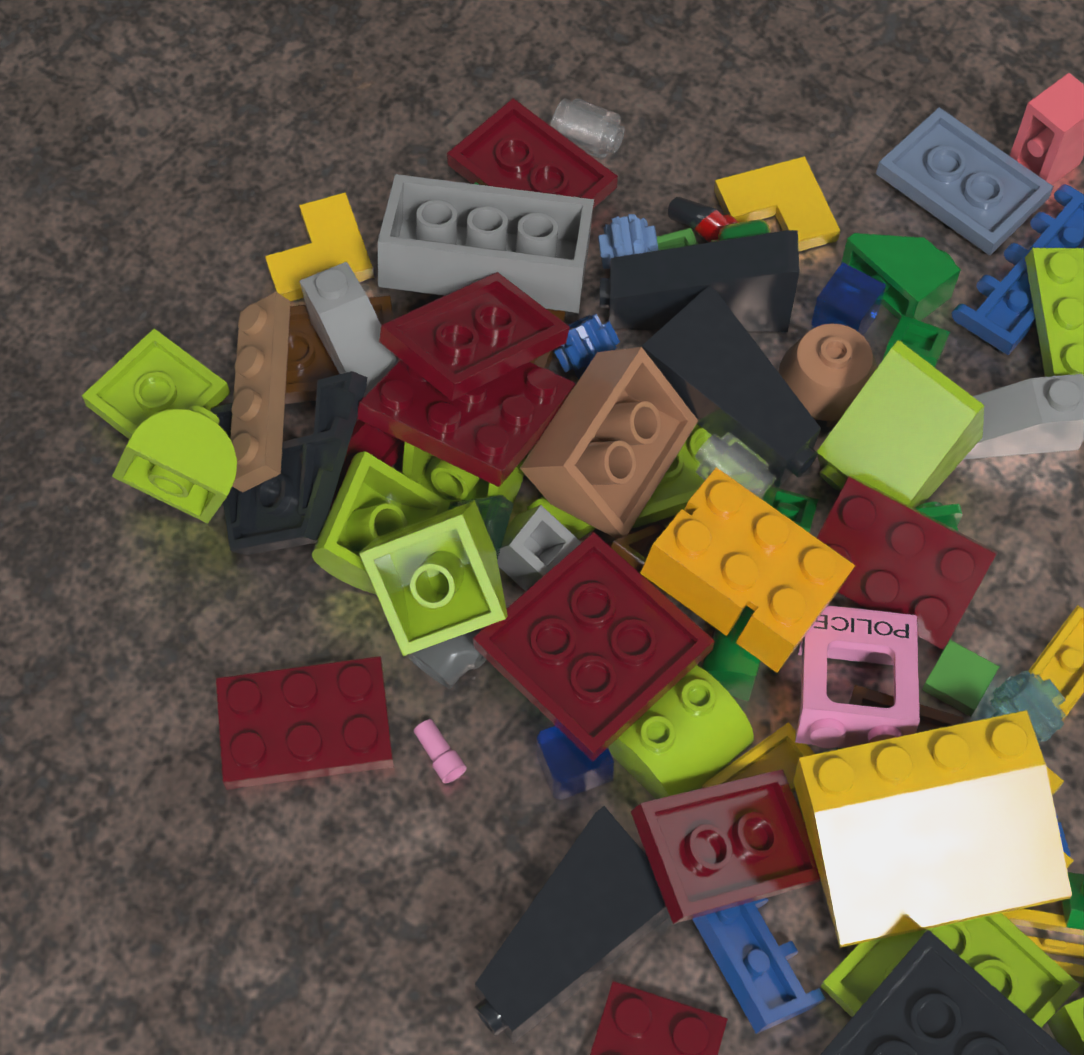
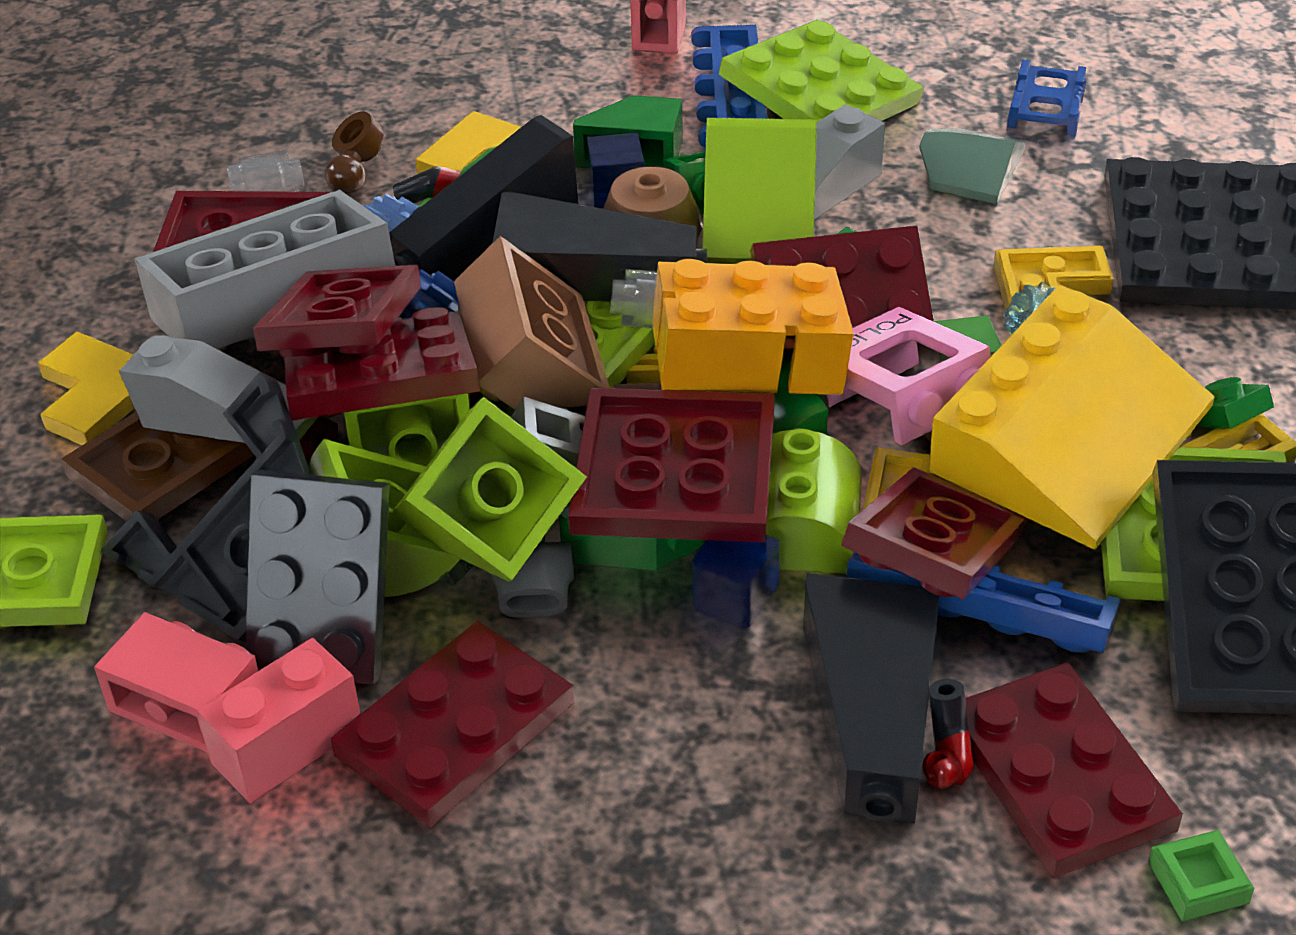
camera: 40 degrees left, 20 degrees down
lime brick [112,406,237,524] -> none
medium nougat plate [230,292,291,492] -> none
bright pink piece [414,719,467,783] -> none
sand blue plate [876,107,1054,256] -> none
none -> coral brick [94,612,258,753]
none -> coral brick [196,637,360,804]
none -> plate [245,470,390,685]
none -> reddish brown plate [325,111,384,194]
none -> arm [922,679,974,789]

